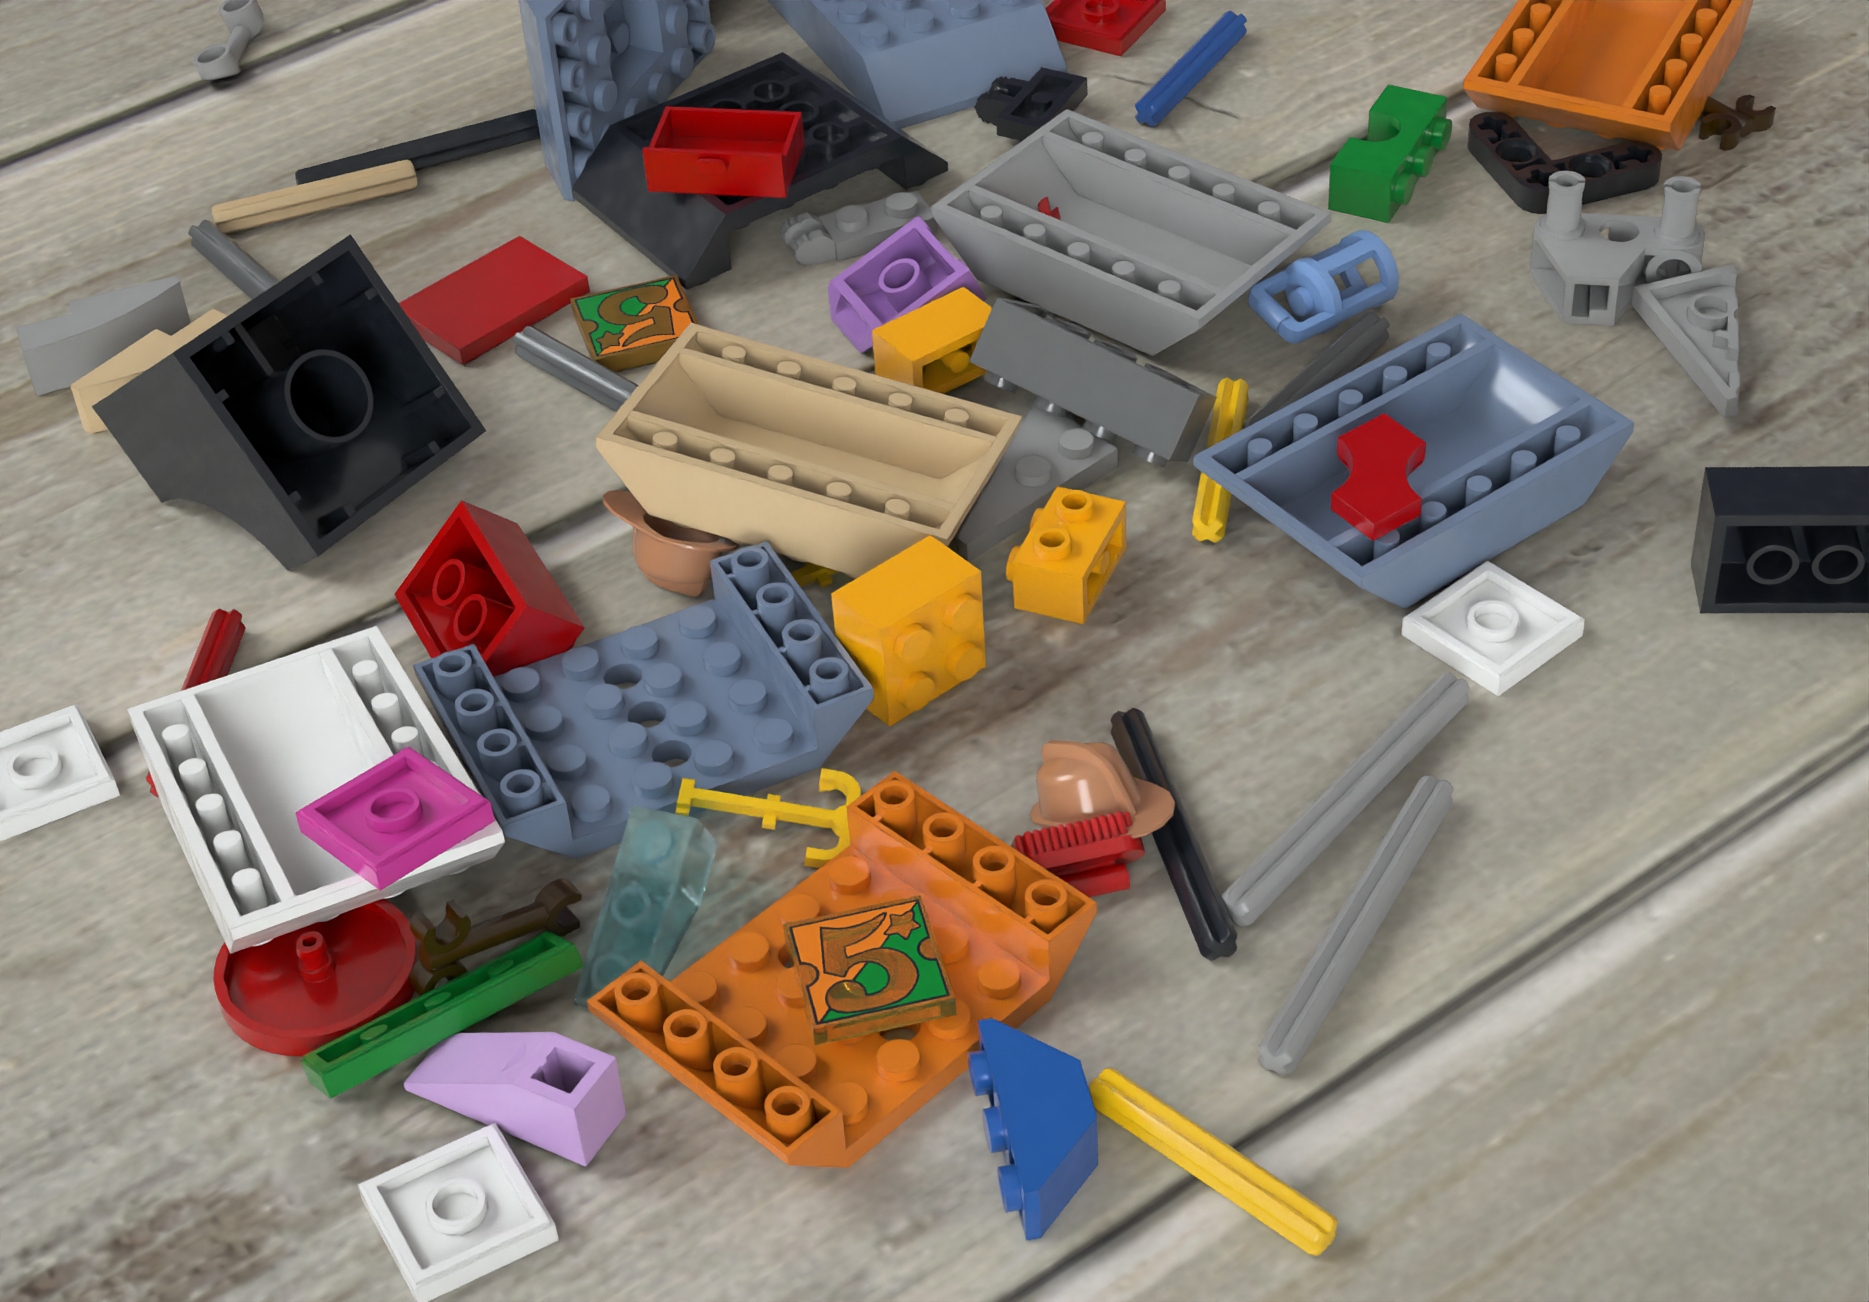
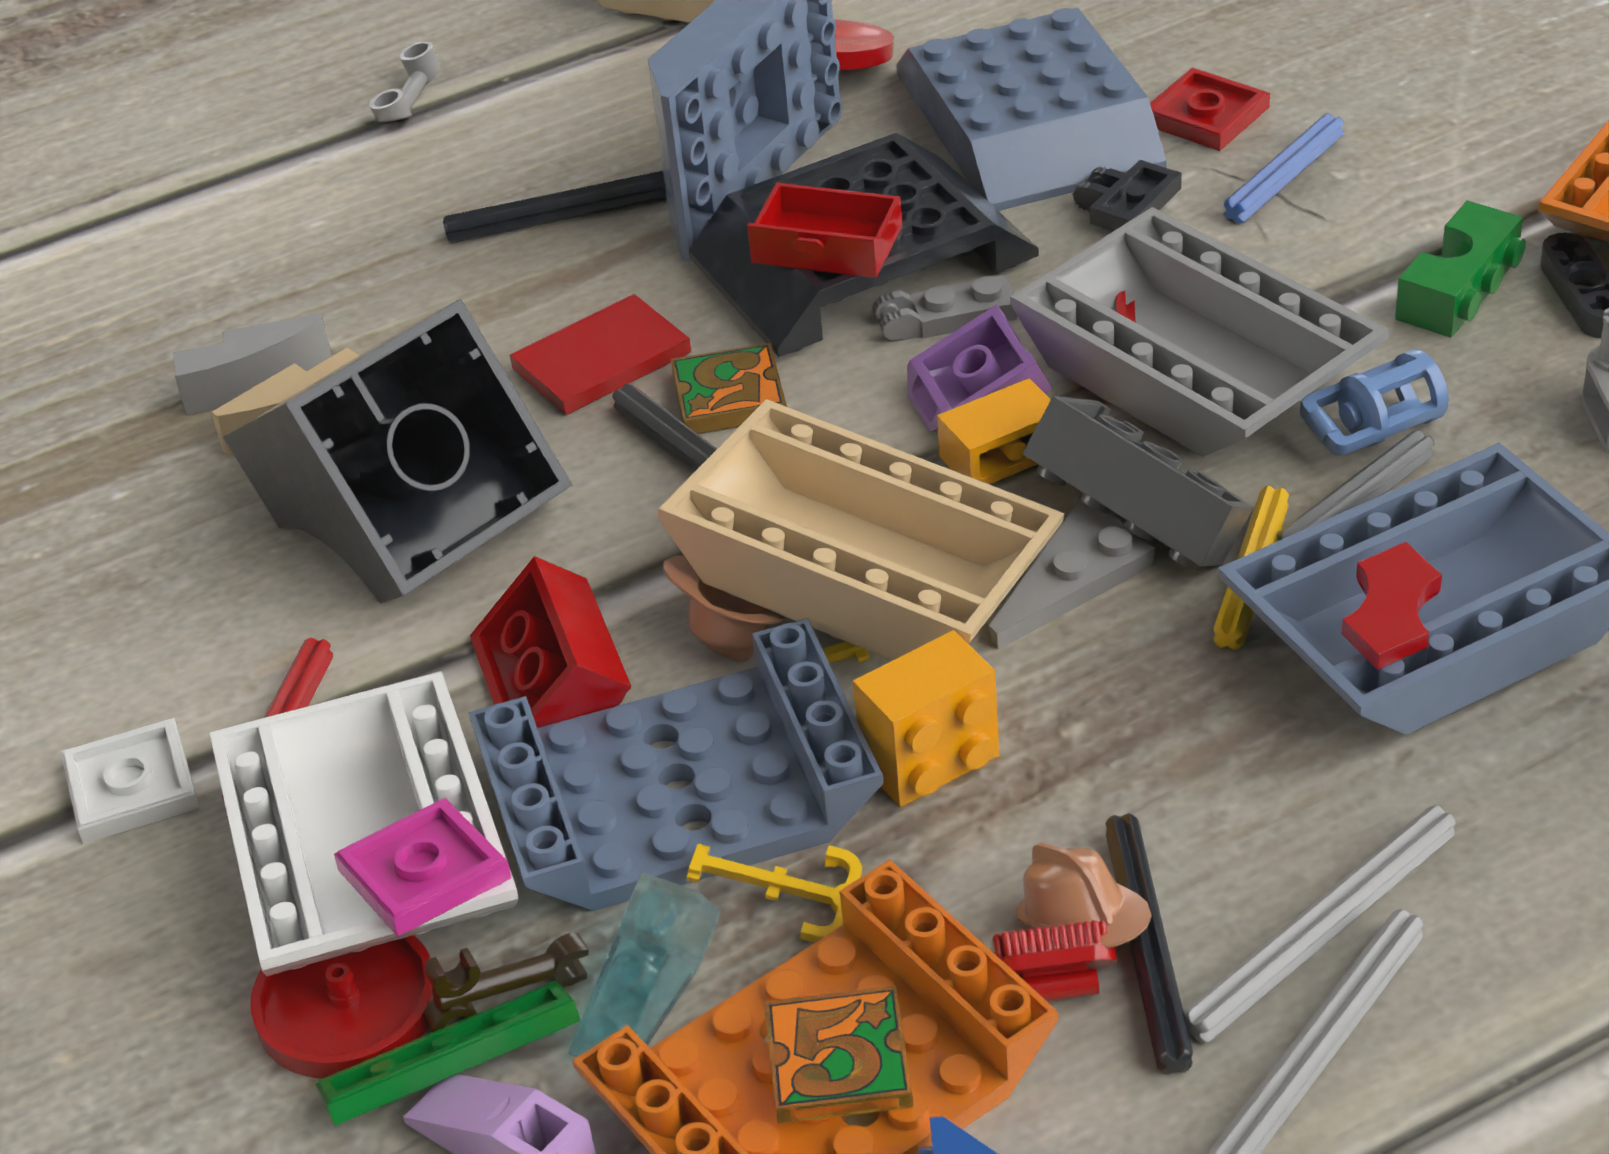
camera: 10 degrees right, 0 degrees up
dark grey axle [188,220,279,299] -> none
tan axle [212,160,417,234] -> none
light orange brick [1006,486,1127,625] -> none
white tile [1401,561,1585,696] -> none

